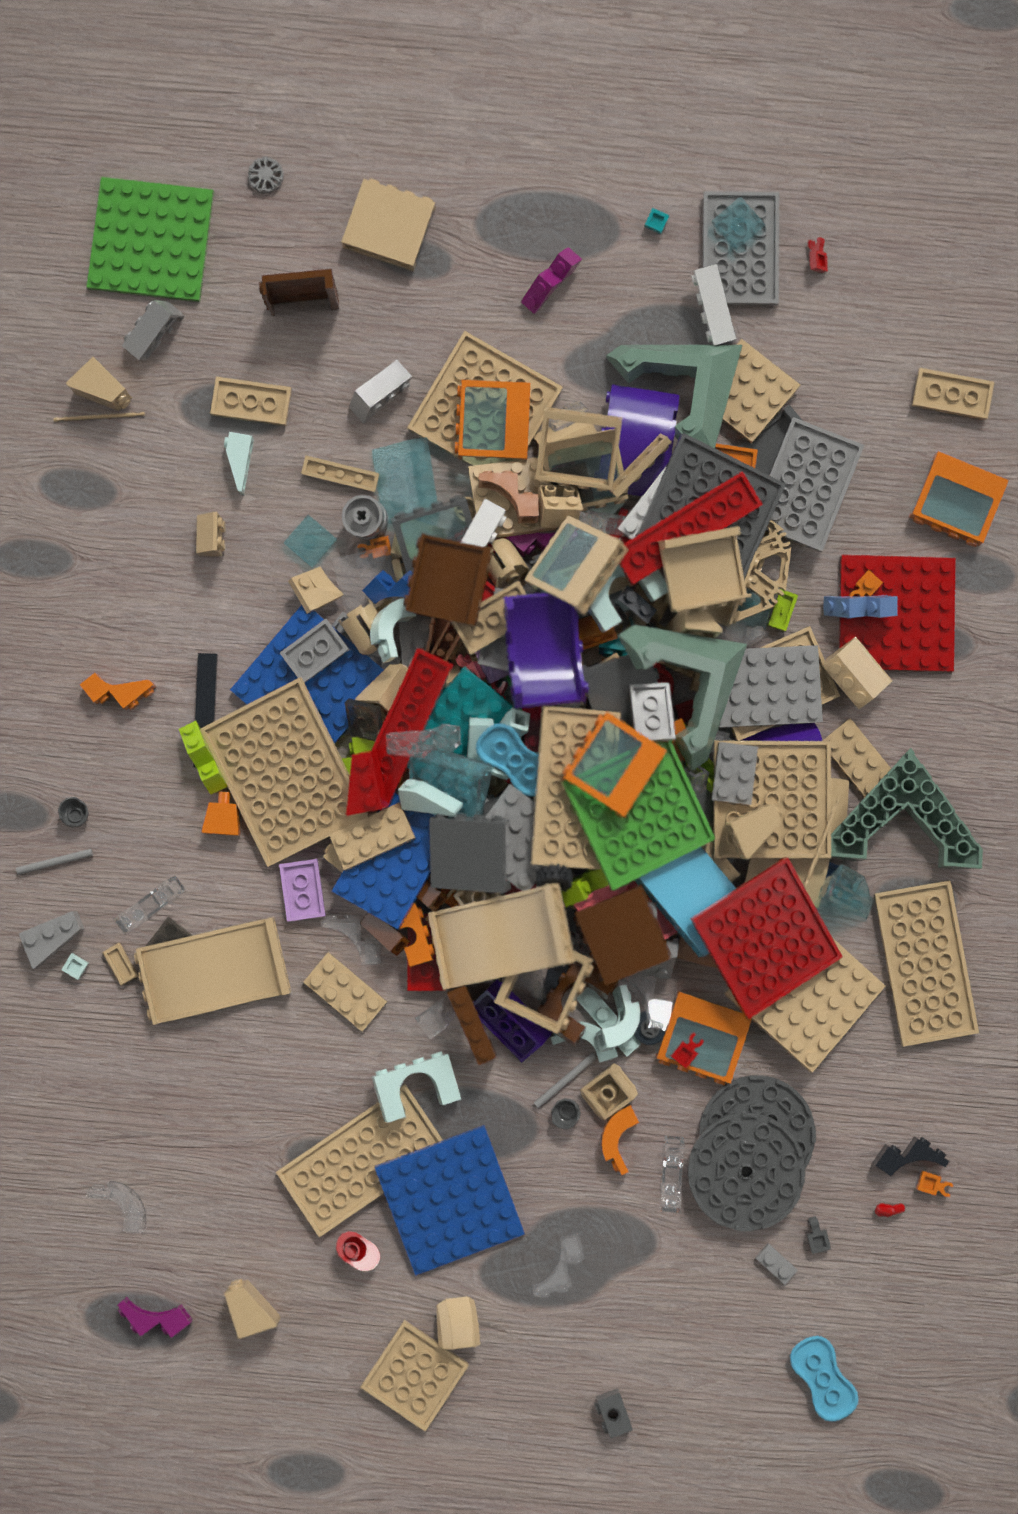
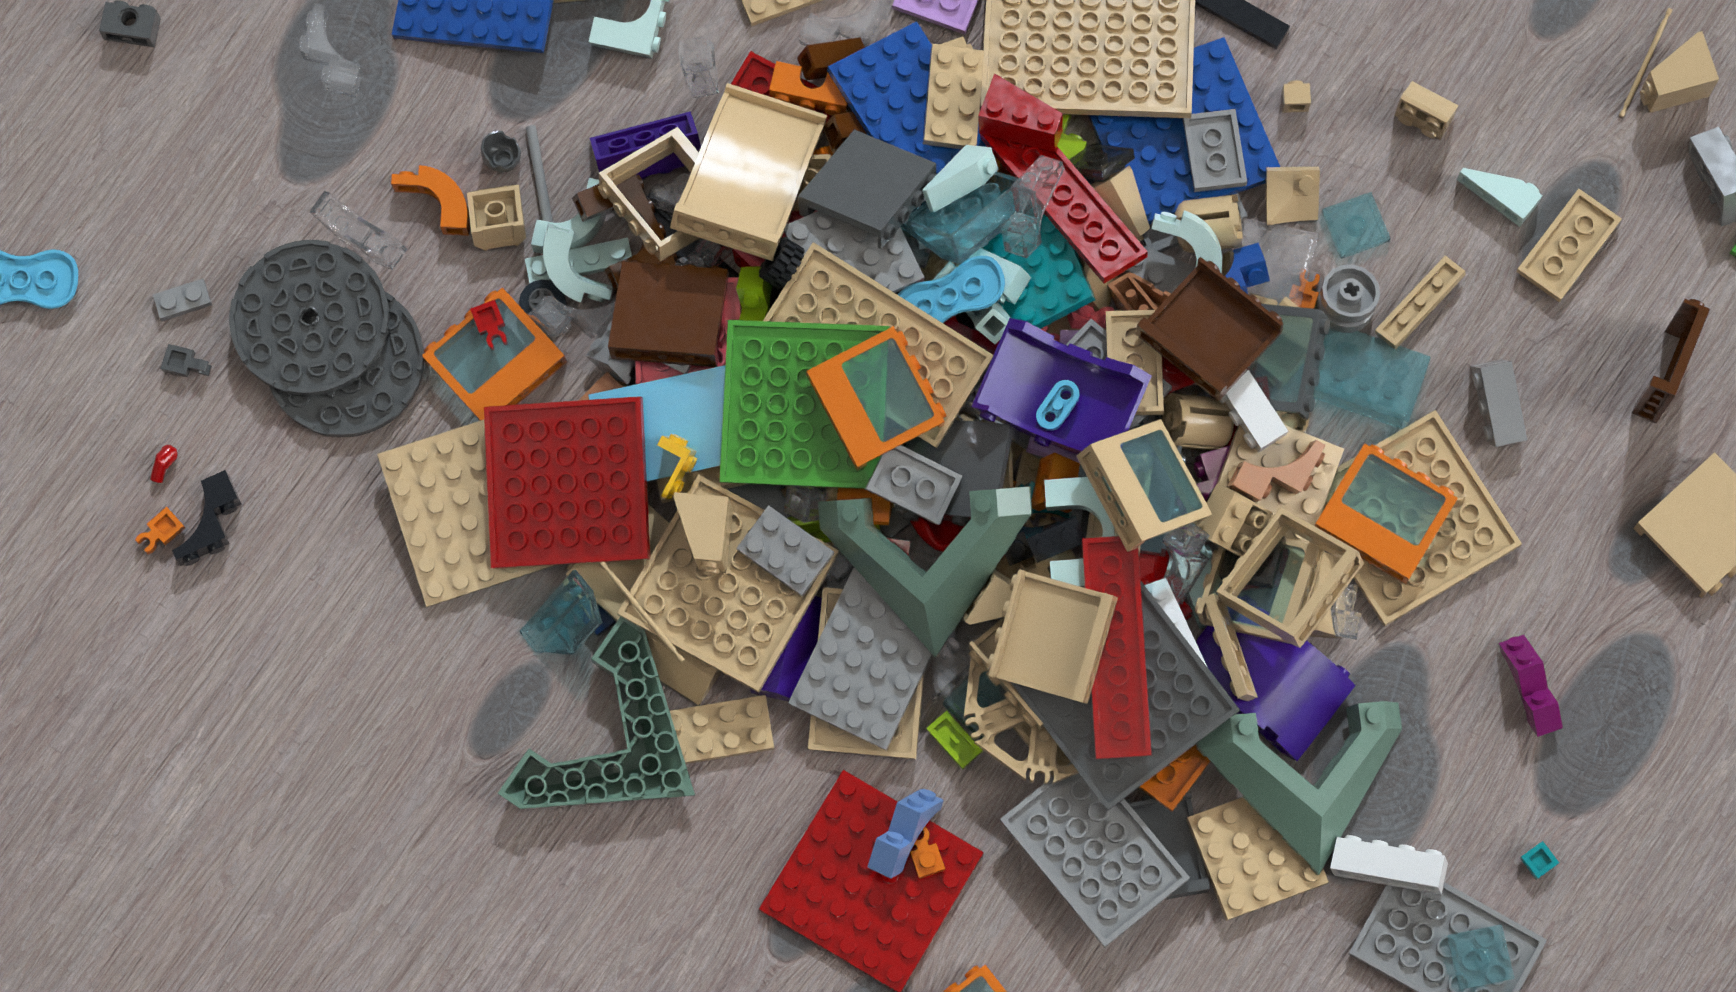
camera: 125 degrees right, 10 degrees down
reddish brown arch [447,985,497,1066] -> none
tan slope [822,637,892,709] -> none
tan plate [874,880,979,1047] -> none
none -> yellow bracket [657,434,698,499]
none -> medium azure plate [1036,380,1080,431]
none -> tan plate [1281,80,1311,113]

